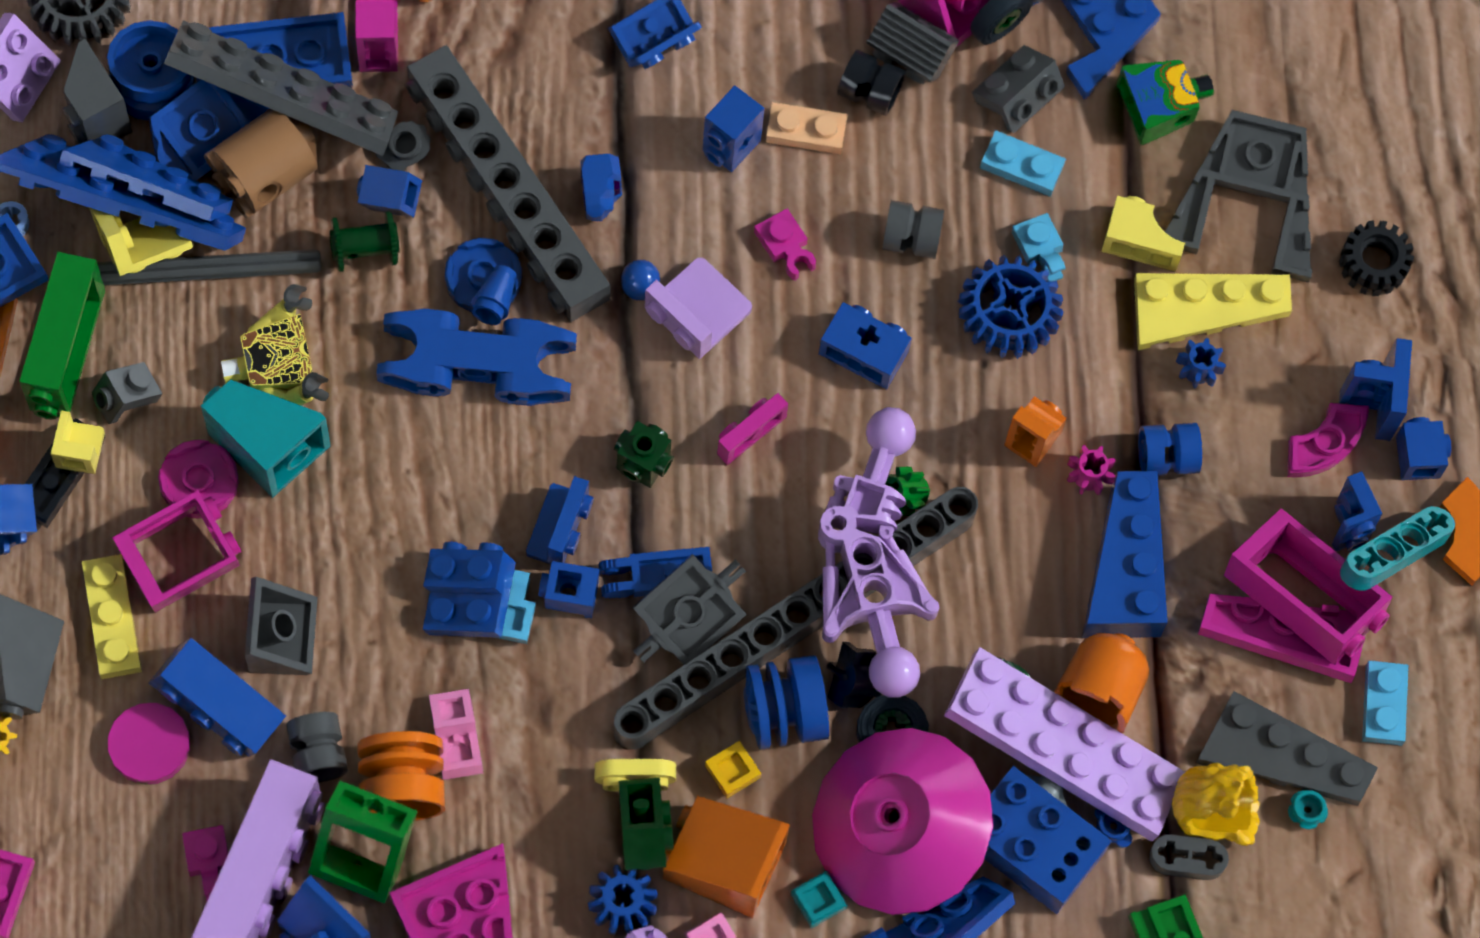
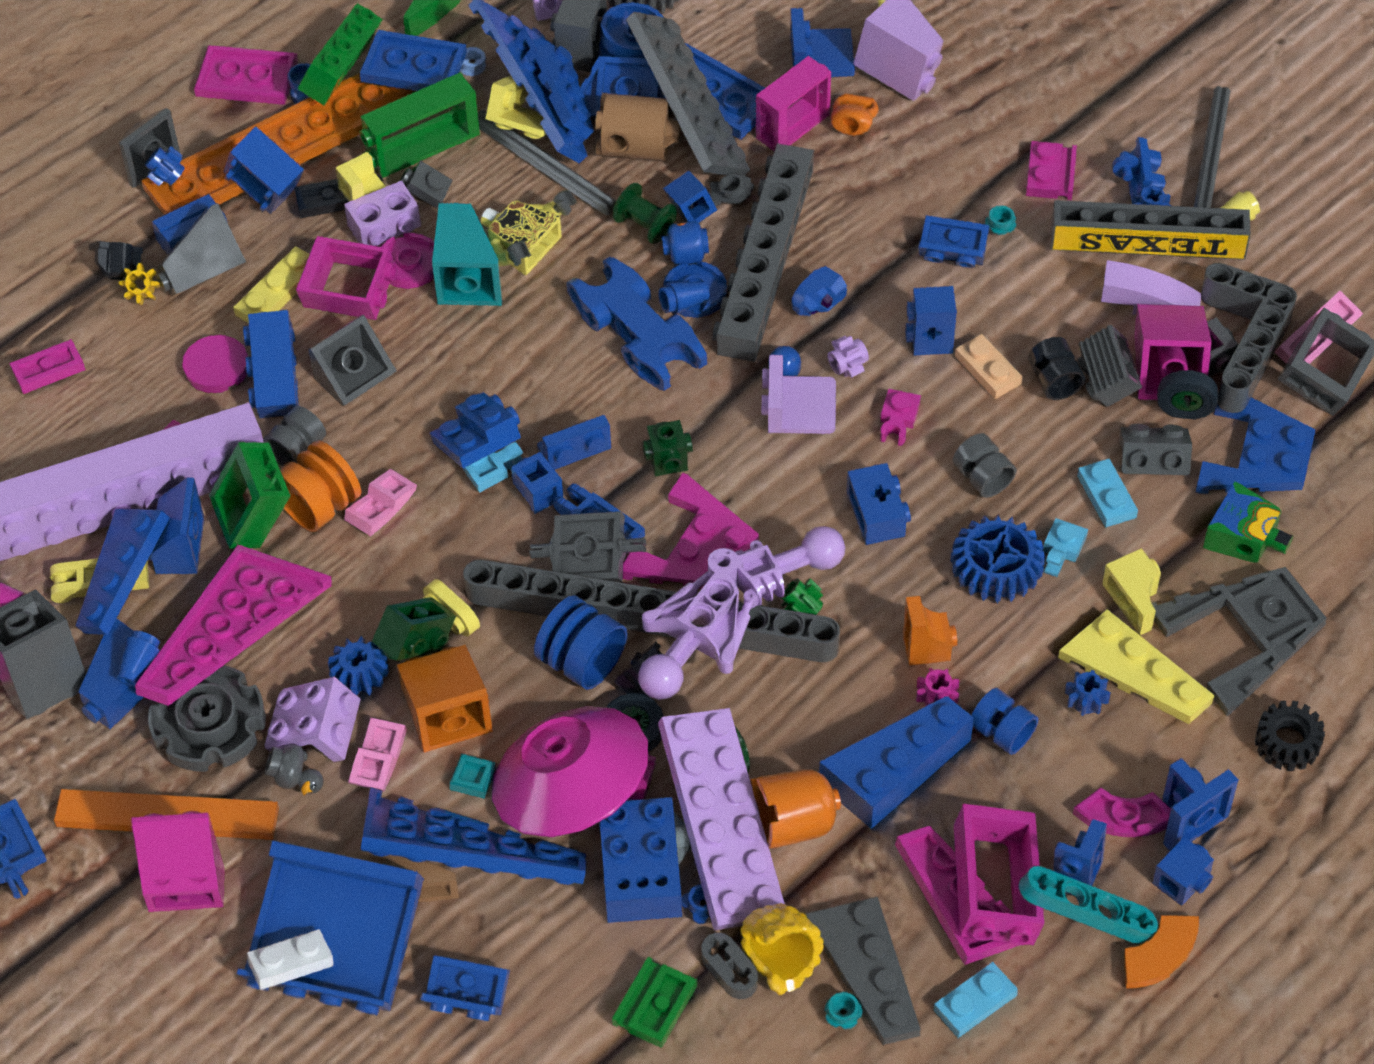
camera: 55 degrees right, 15 degrees down
yellow plate [705,740,762,799] -> none
dark pink plate [717,393,788,465] -> none
none -> lavender brick [344,180,421,246]
none -> dark pink wing [623,473,759,589]
none -> blue head [662,221,709,265]
none -> lavender gear [828,336,869,378]

